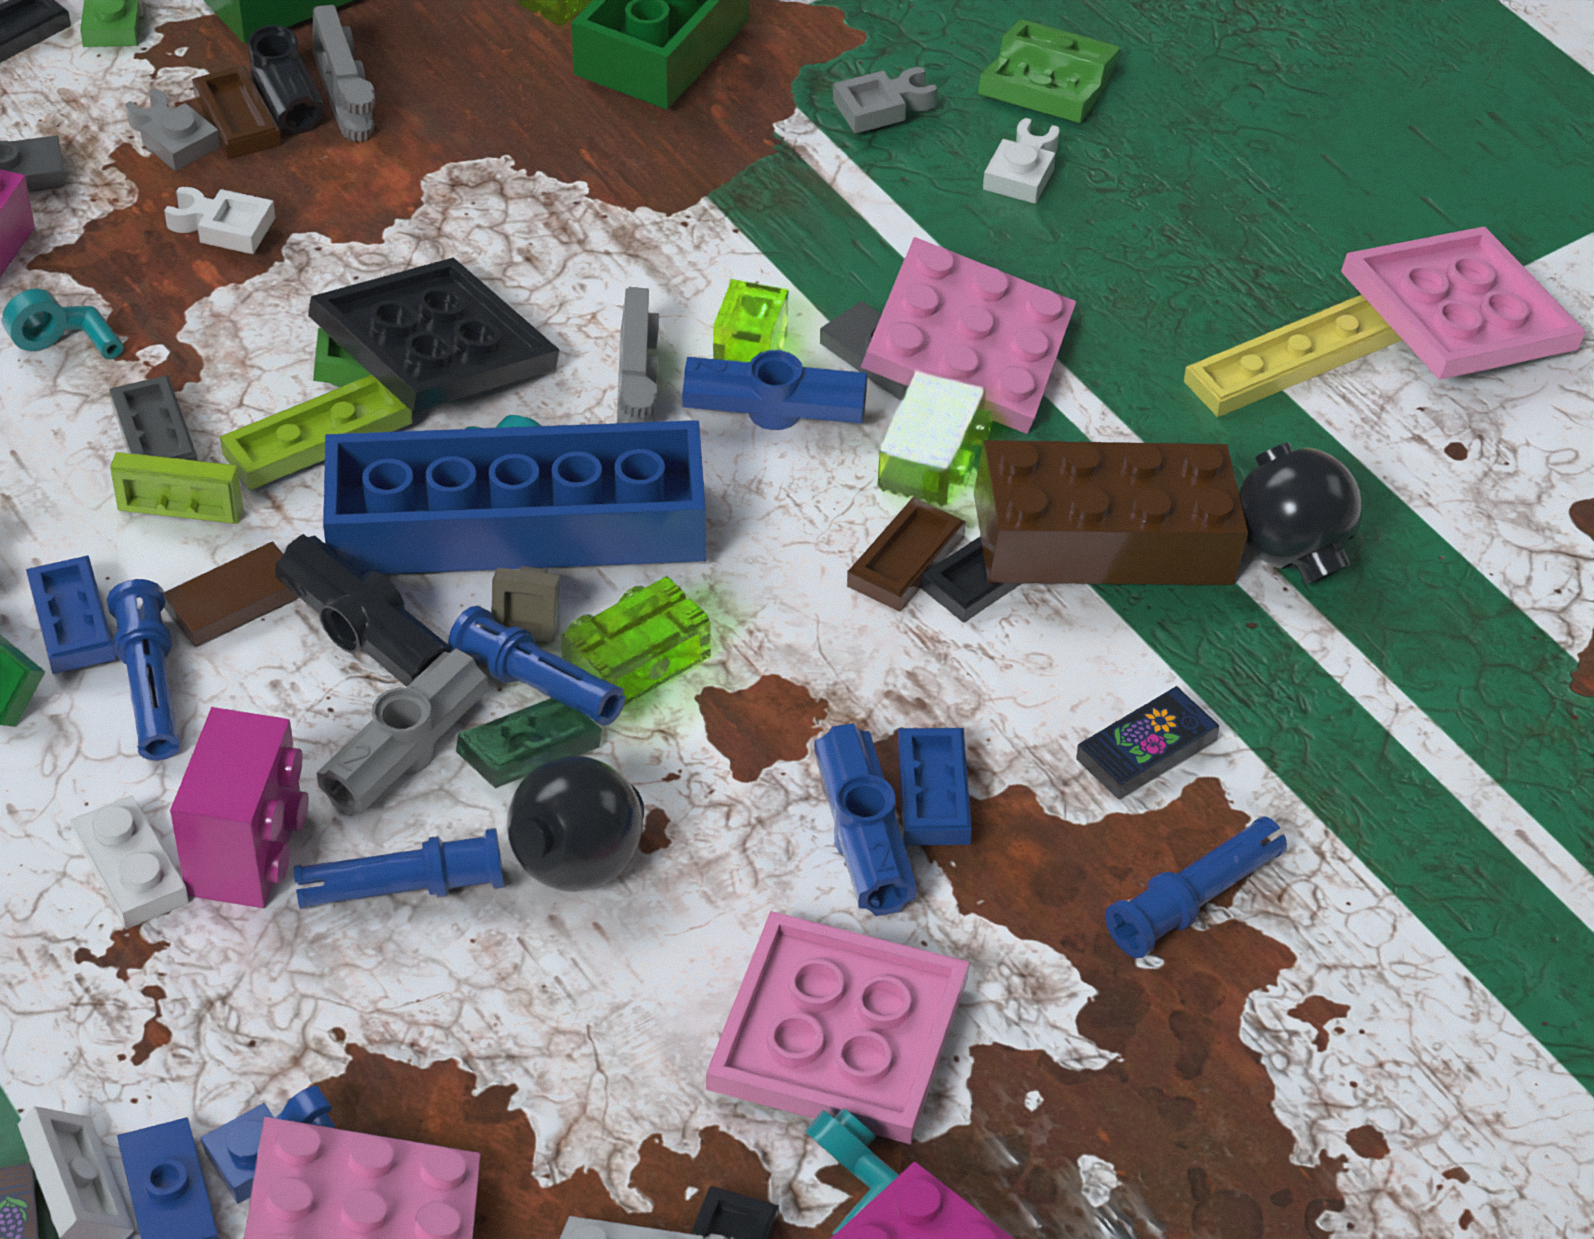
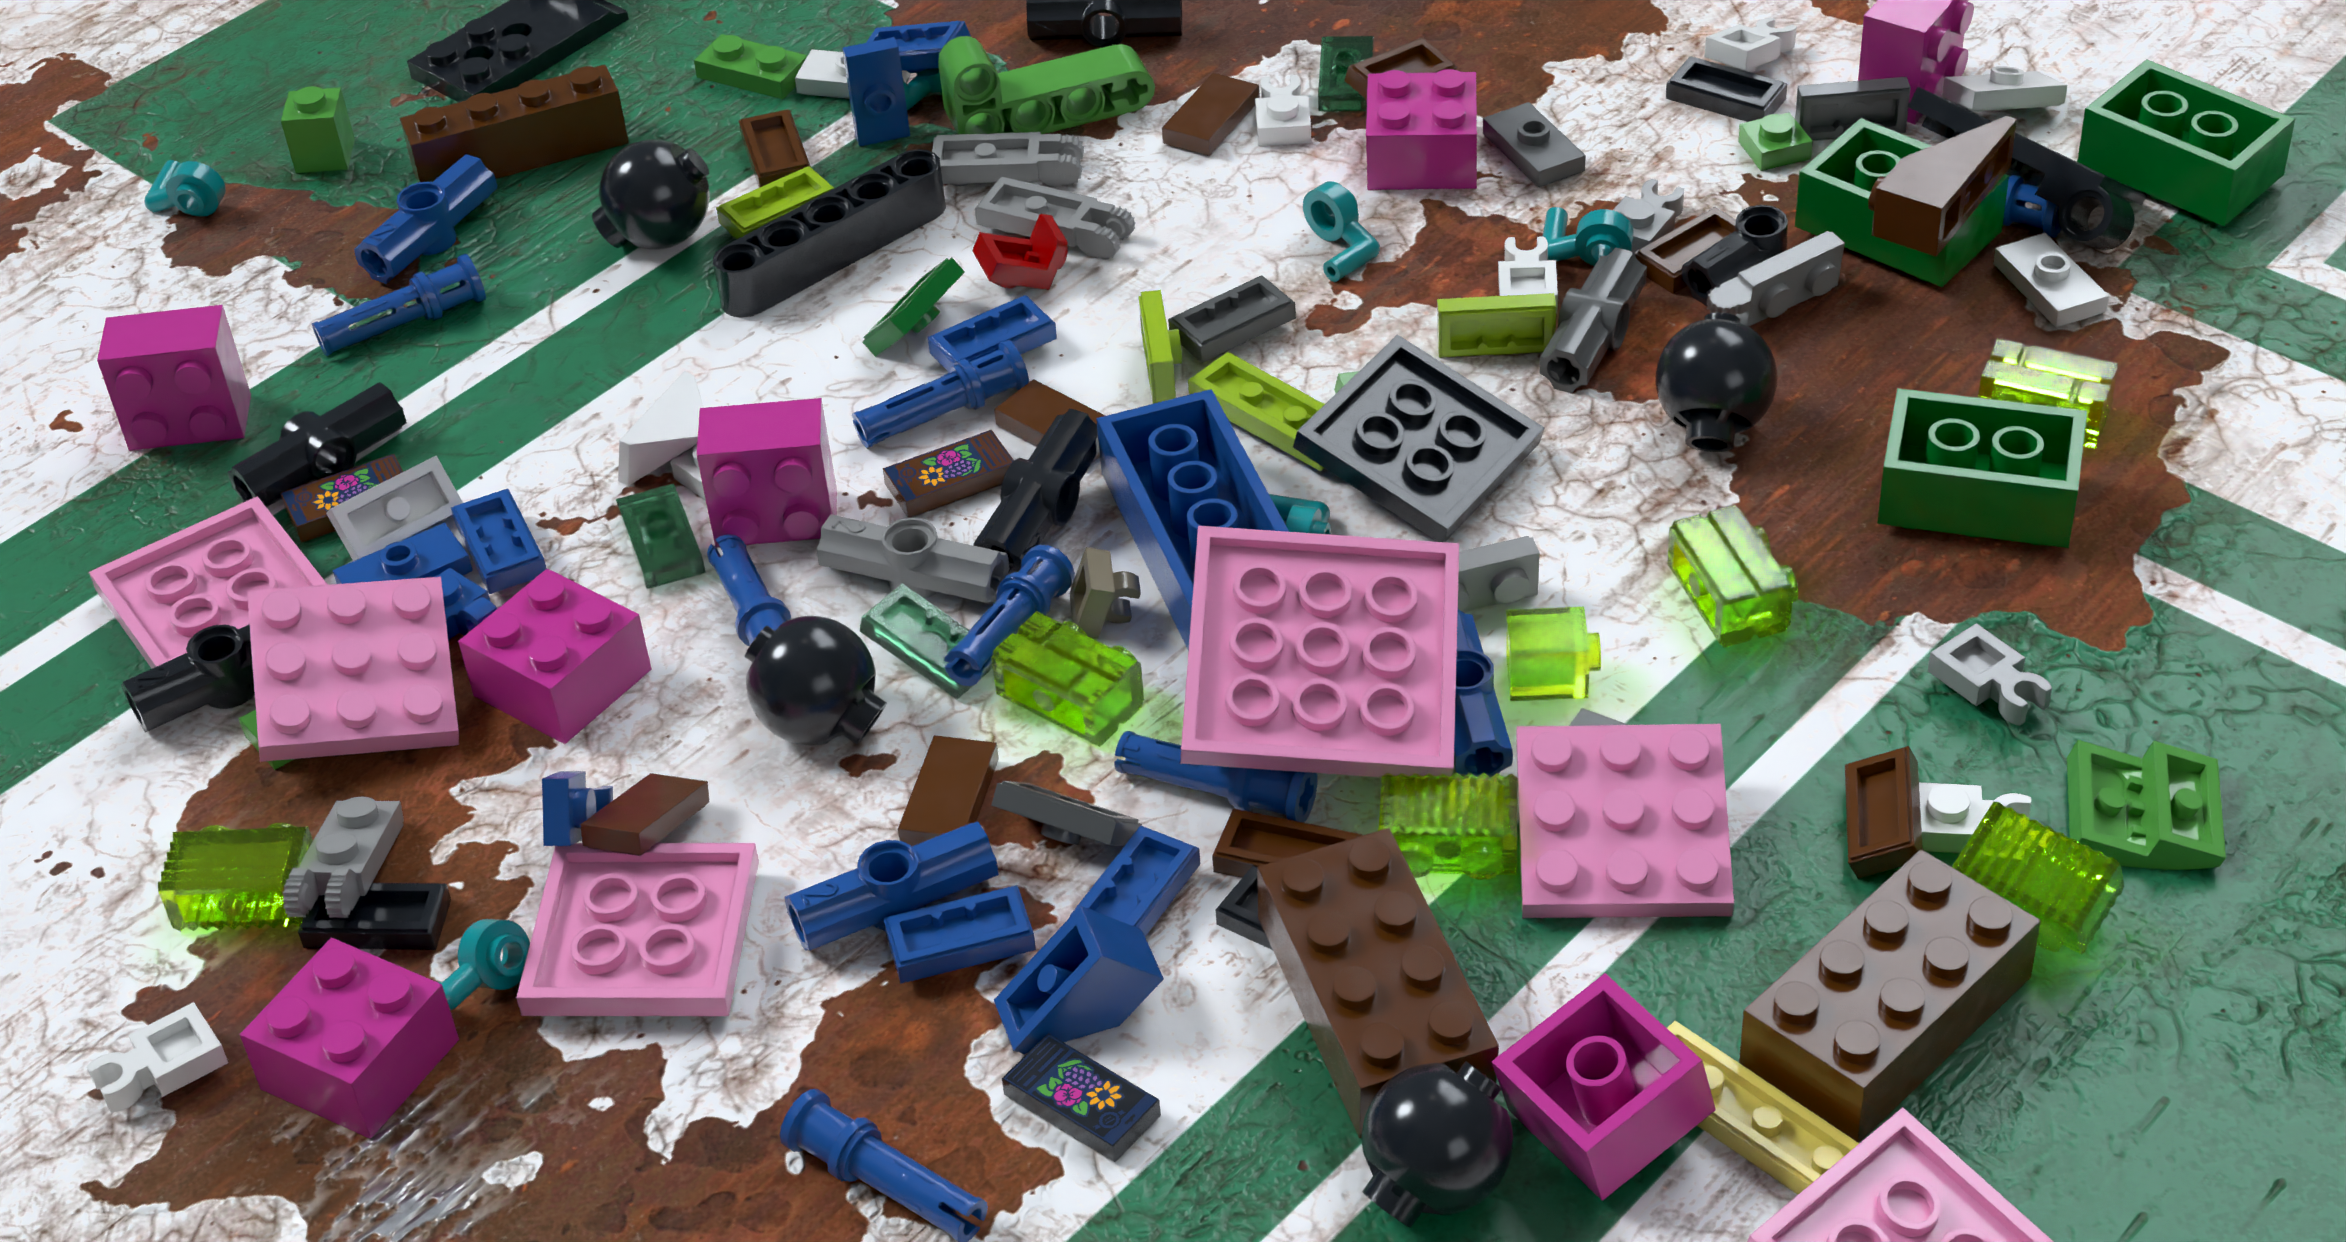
camera: 80 degrees right, 5 degrees down
none -> blue plate [451,489,547,594]
none -> dark pink brick [458,568,652,744]
none -> blue plate [542,771,613,846]
none -> reddish brown tile [580,773,710,856]
none -> clear green plate [616,484,706,589]
none -> white slope [618,371,704,486]
none -> tile [882,430,1014,518]
none -> reddish brown tile [898,735,999,846]
none -> dark grey plate [991,781,1142,846]
none -> blue slope [994,906,1164,1054]
none -> blue plate [1070,825,1201,937]
none -> blue pin [1114,731,1318,823]
none -> bright pink plate [1180,526,1459,782]
none -> lime plate [1437,293,1556,358]
none -> dark pink brick [1492,973,1716,1201]
none -> dark grey piece [1540,248,1647,393]
none -> teal plate [1542,207,1634,266]
none -> black brick [1655,313,1778,452]
none -> clear neon green brick [1667,505,1798,648]
none -> brick [1739,849,2041,1143]
none -> reddish brown tile [1845,746,1923,879]
none -> clear neon green brick [1952,801,2125,955]

